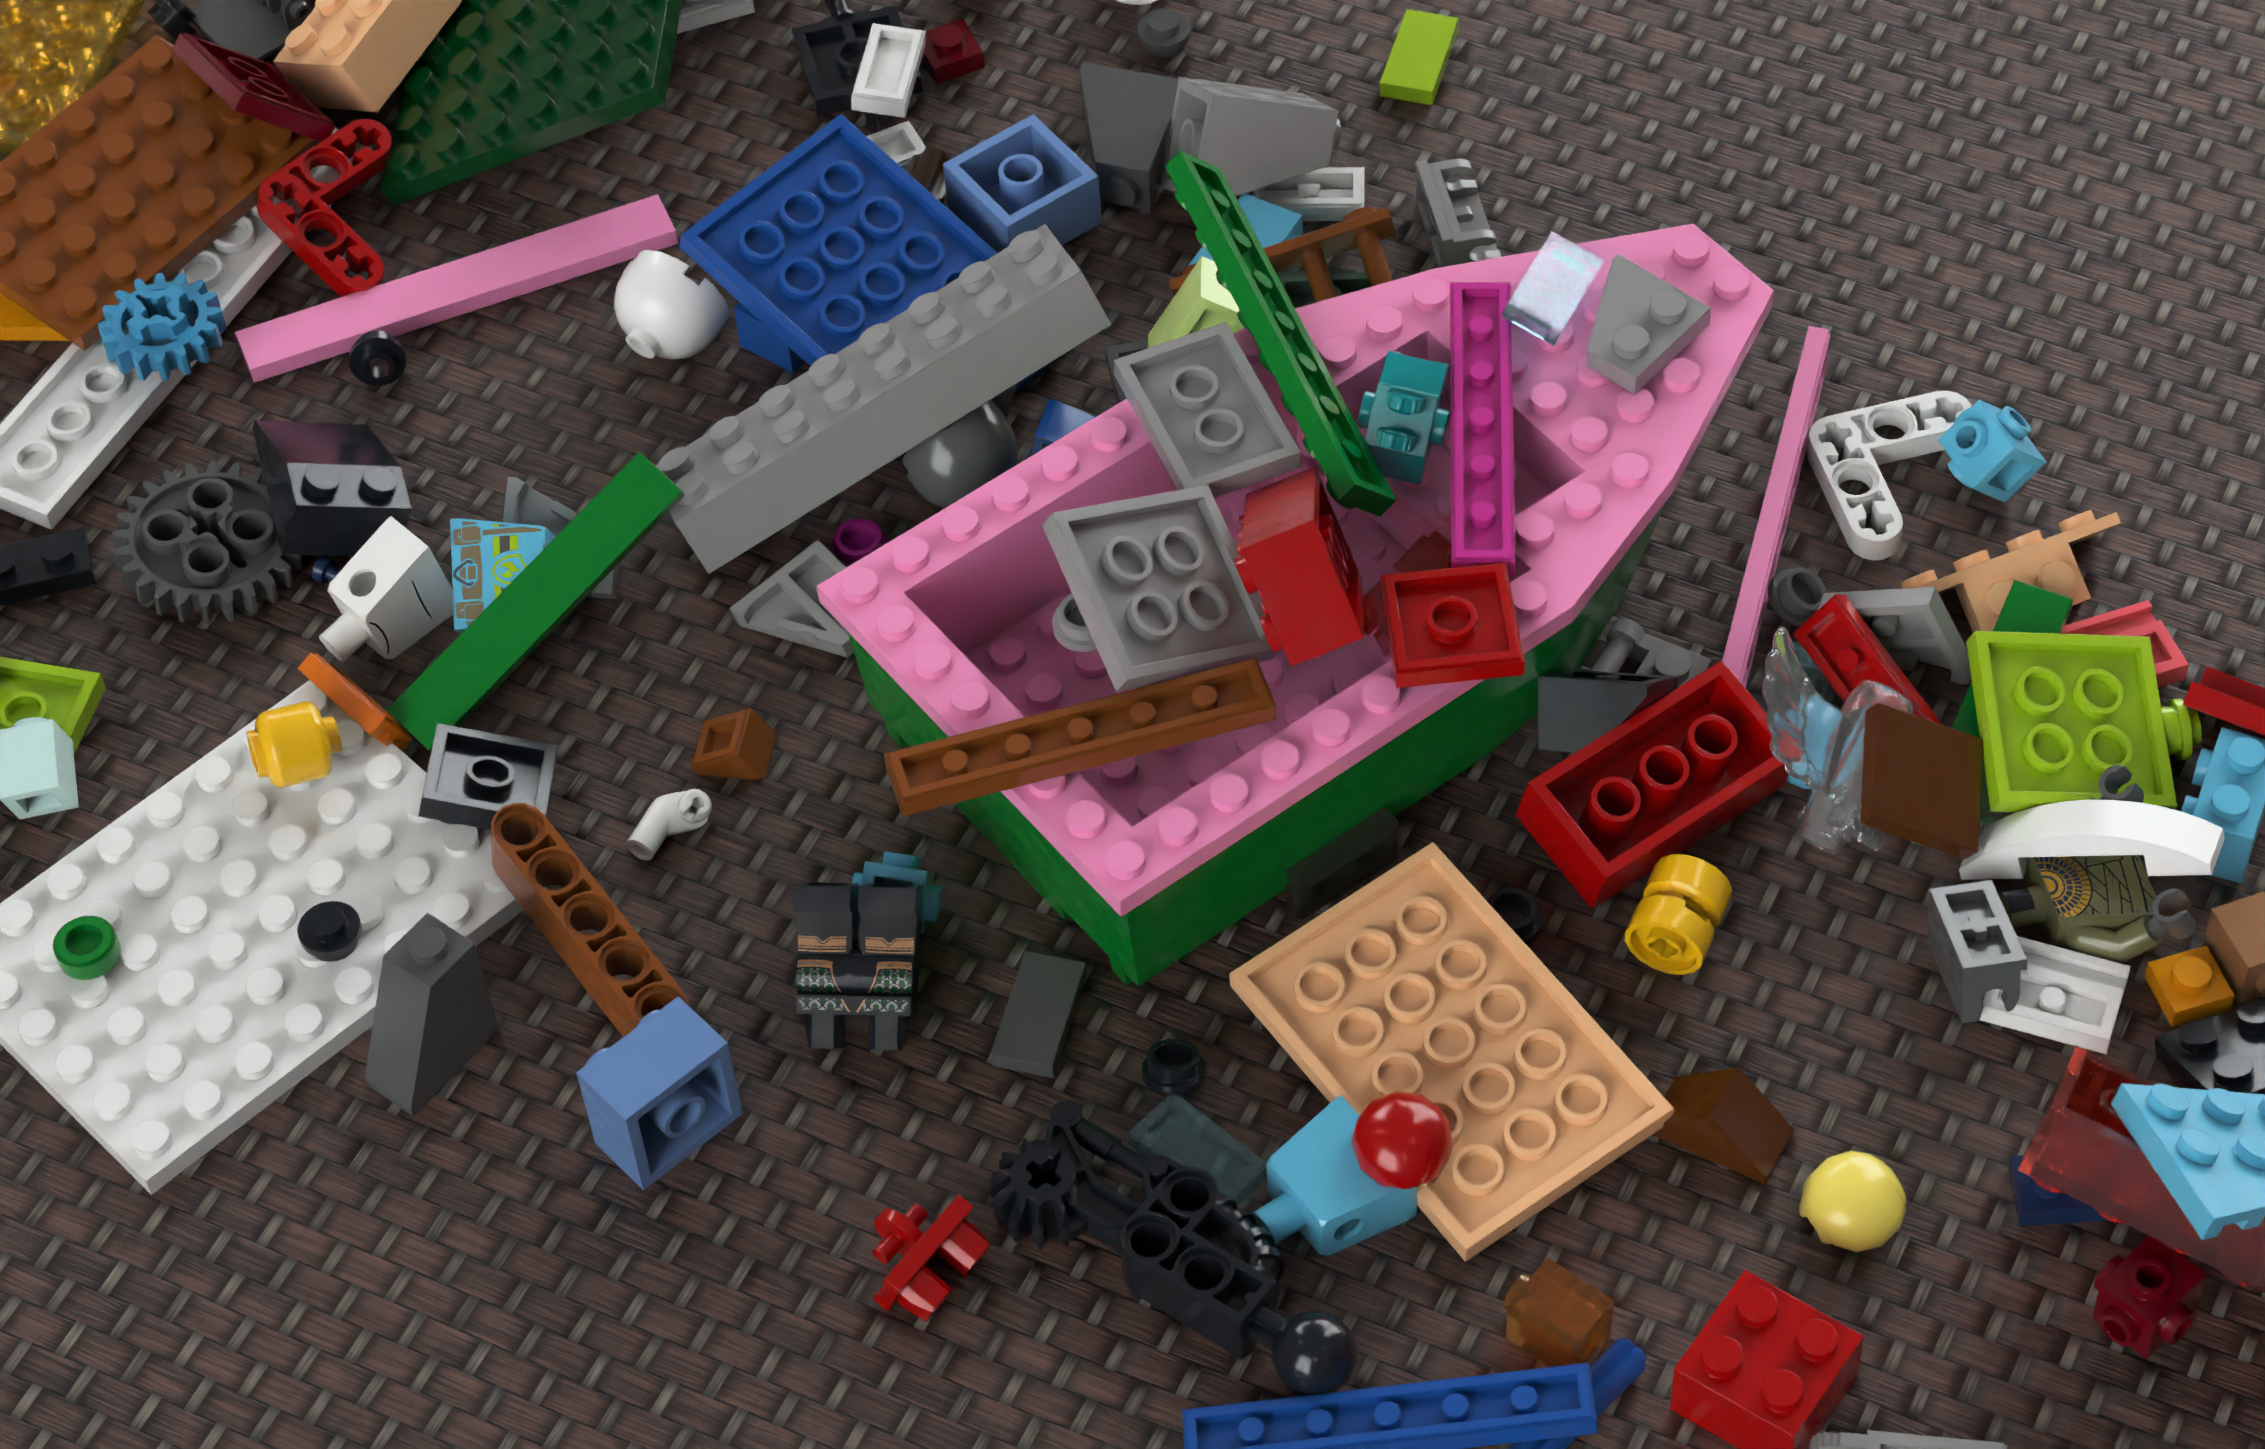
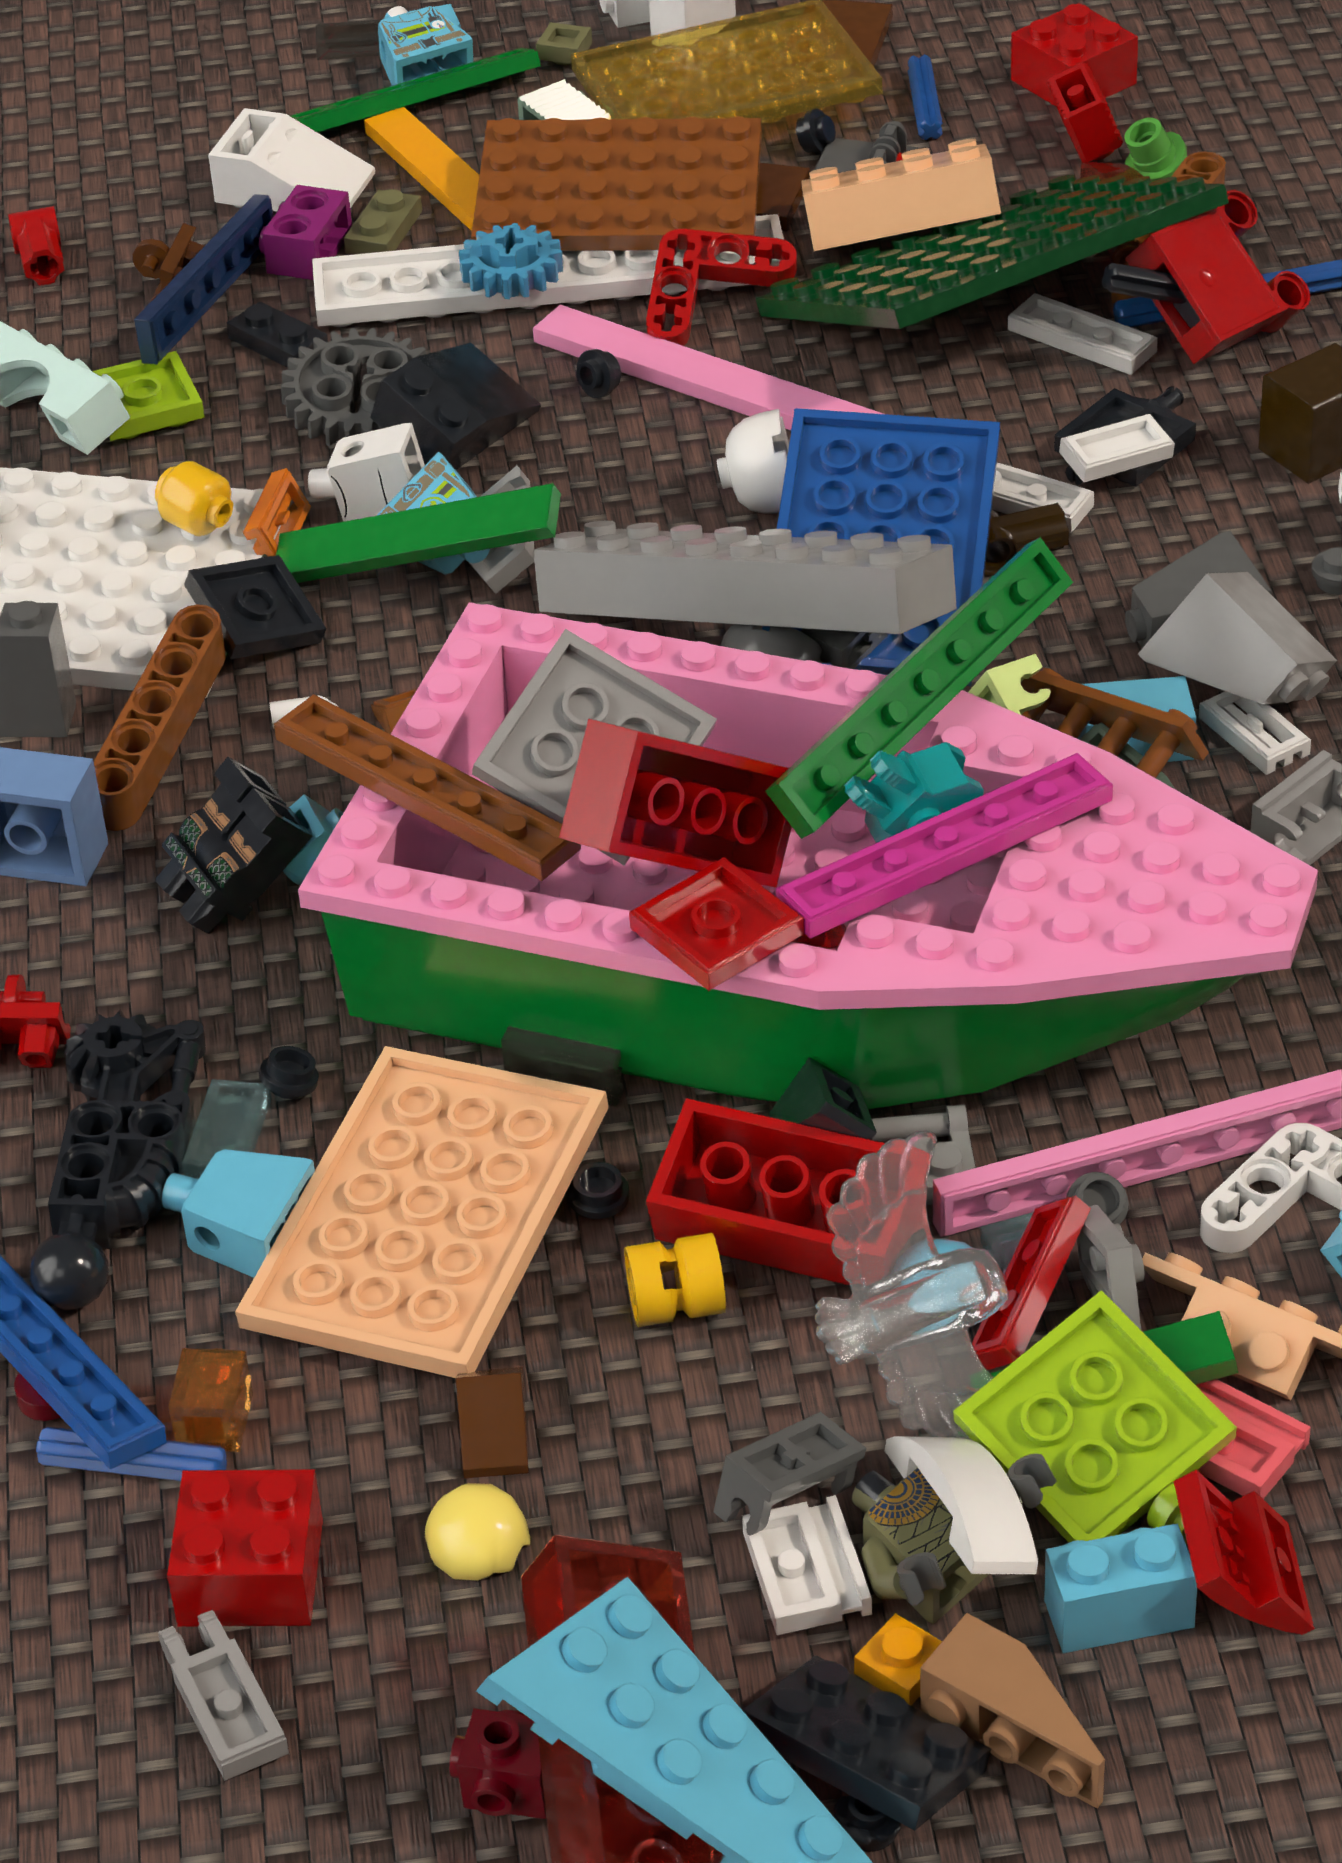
camera: 55 degrees right, 10 degrees down
dark red tile [172,33,335,142] -> none
black plate [297,901,362,962] -> none
dark red plate [921,19,985,84] -> none
medium blue brick [943,114,1102,253] -> none
dark grey tile [990,951,1087,1078] -> none
light grey plate [1114,322,1301,497] -> none
red hair [1351,1091,1453,1190] -> none
clear light blue tile [1501,231,1604,346] -> none
light grey wing [1586,254,1711,395] -> none
reddish brown tile [1860,702,1983,859] -> none

